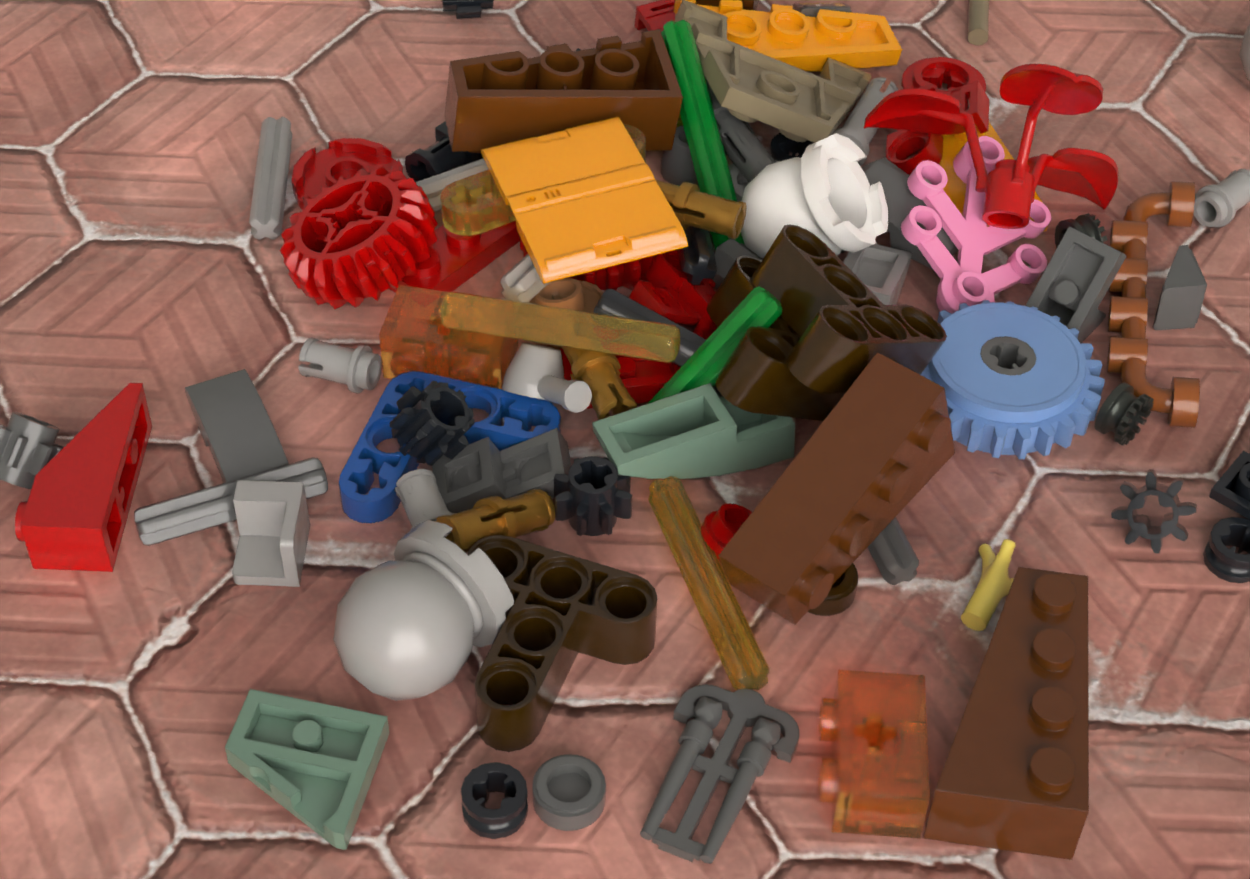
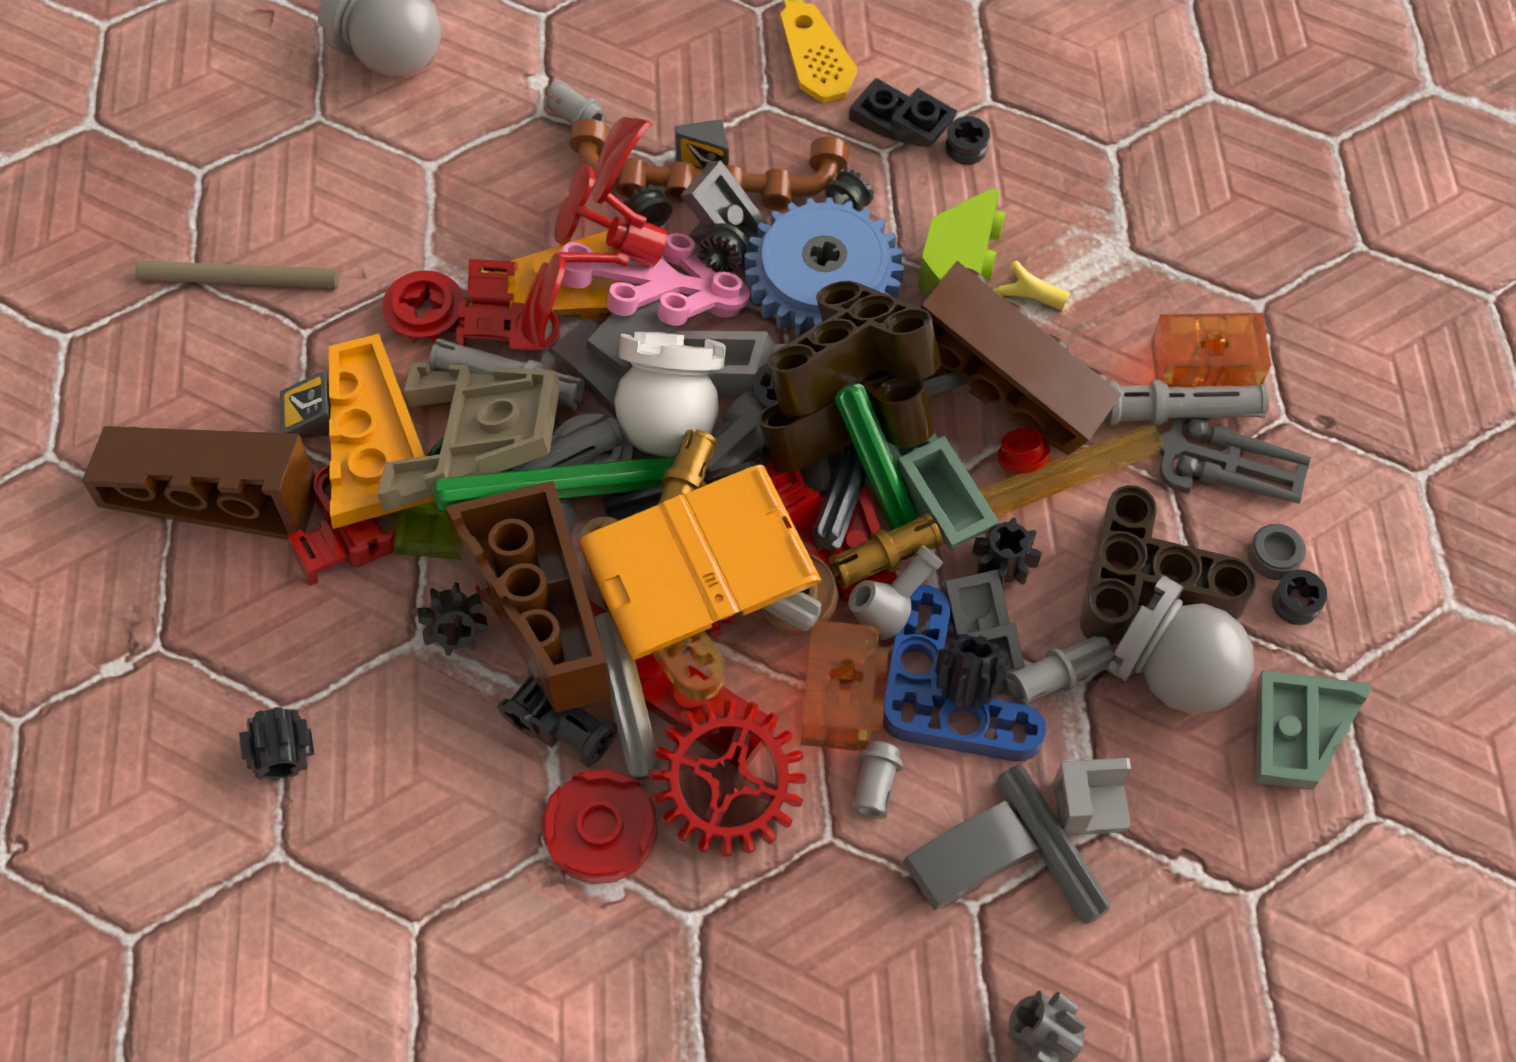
camera: 95 degrees left, 15 degrees up
red slope [15,383,152,572] -> none
light grey axle [249,116,293,240] -> none
pearl gold pin [435,489,555,553] -> none
clear yellow axle [439,291,681,363] -> none
reddish brown wedge [923,567,1089,860] -> none
black gear [1111,469,1197,554] -> none
none -> pearl dark grey bush [698,223,748,273]
none -> lime slope [918,188,1006,295]
none -> light grey pin [1105,380,1268,427]

